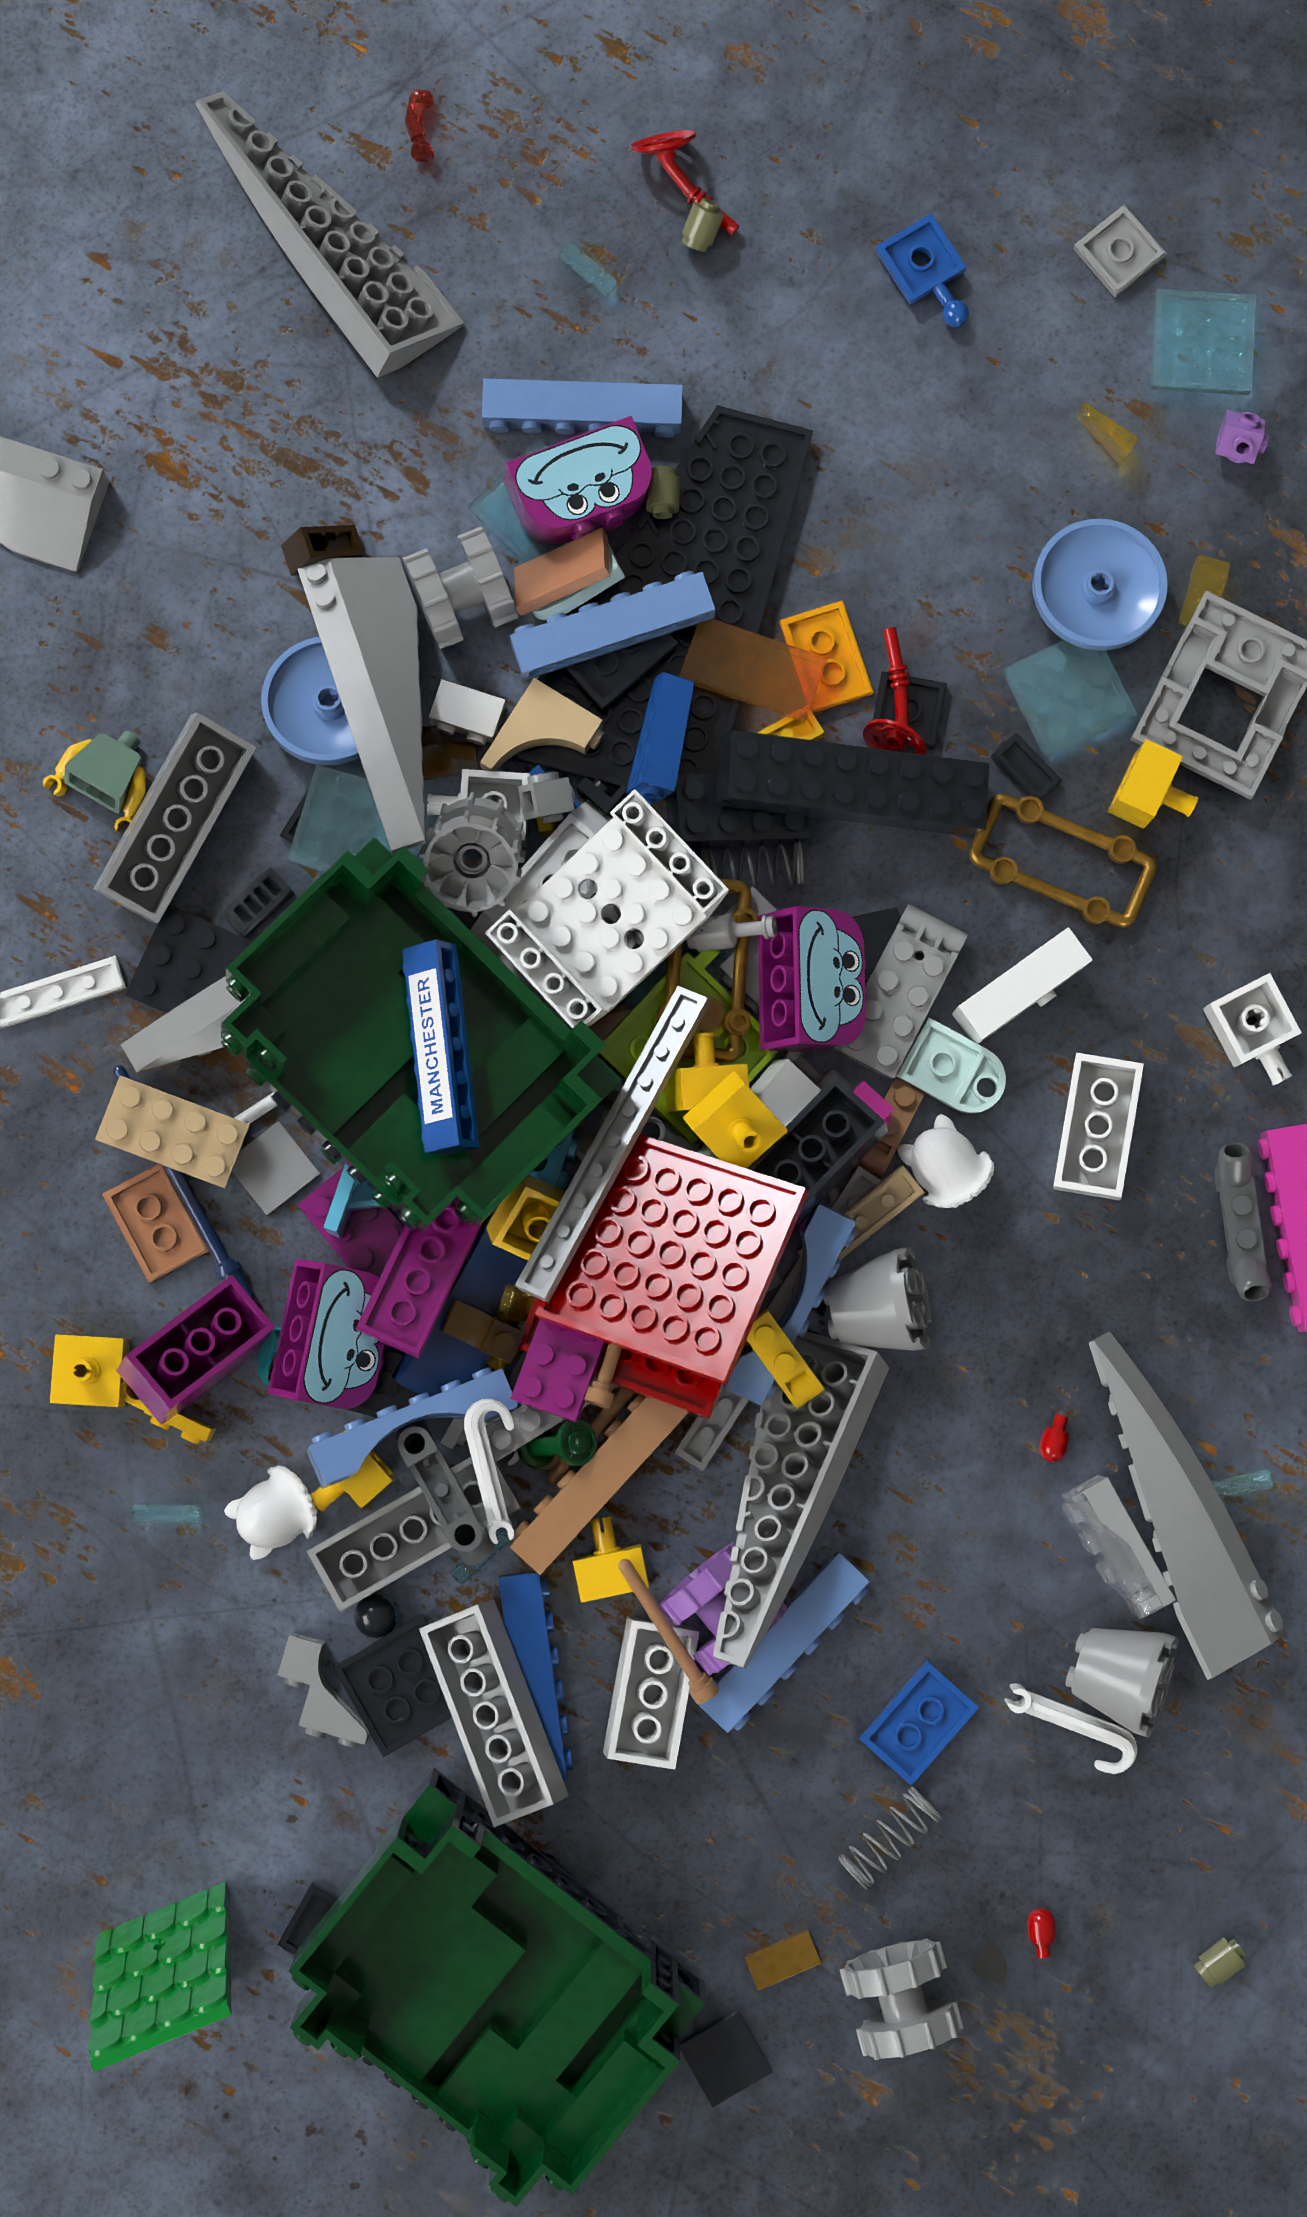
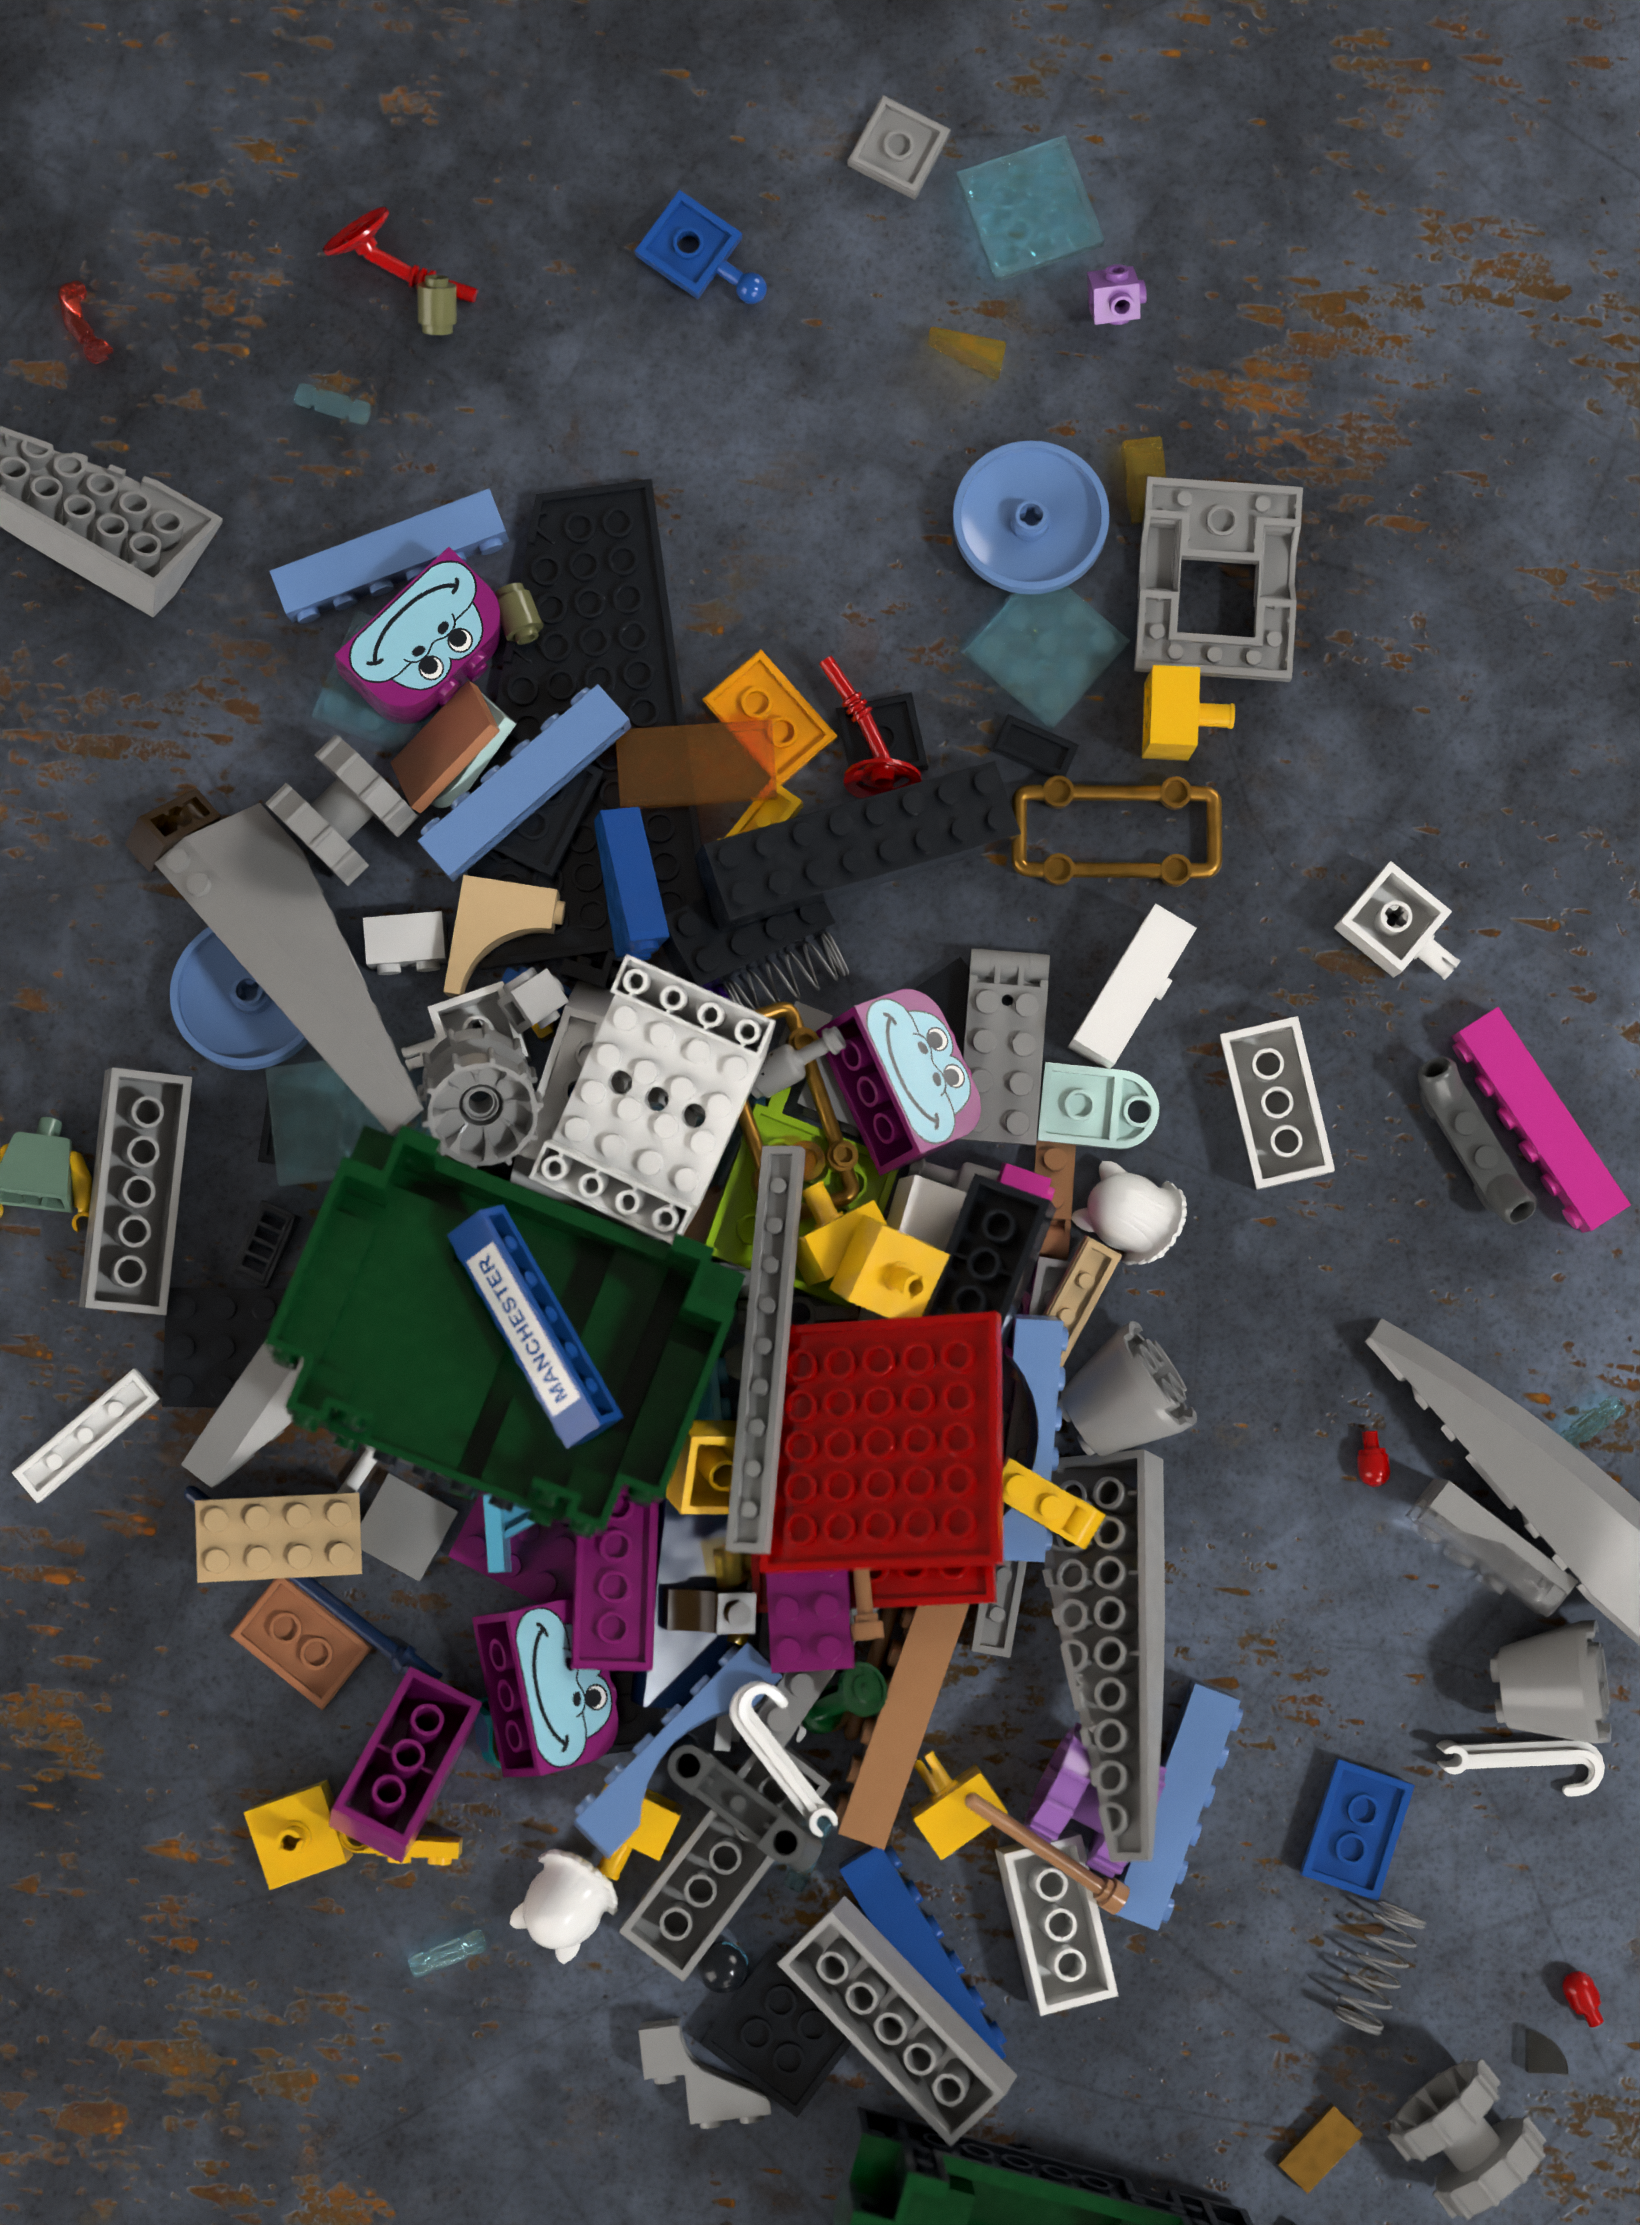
camera: 25 degrees left, 0 degrees up
dark brown arch [421,725,479,781] -> none

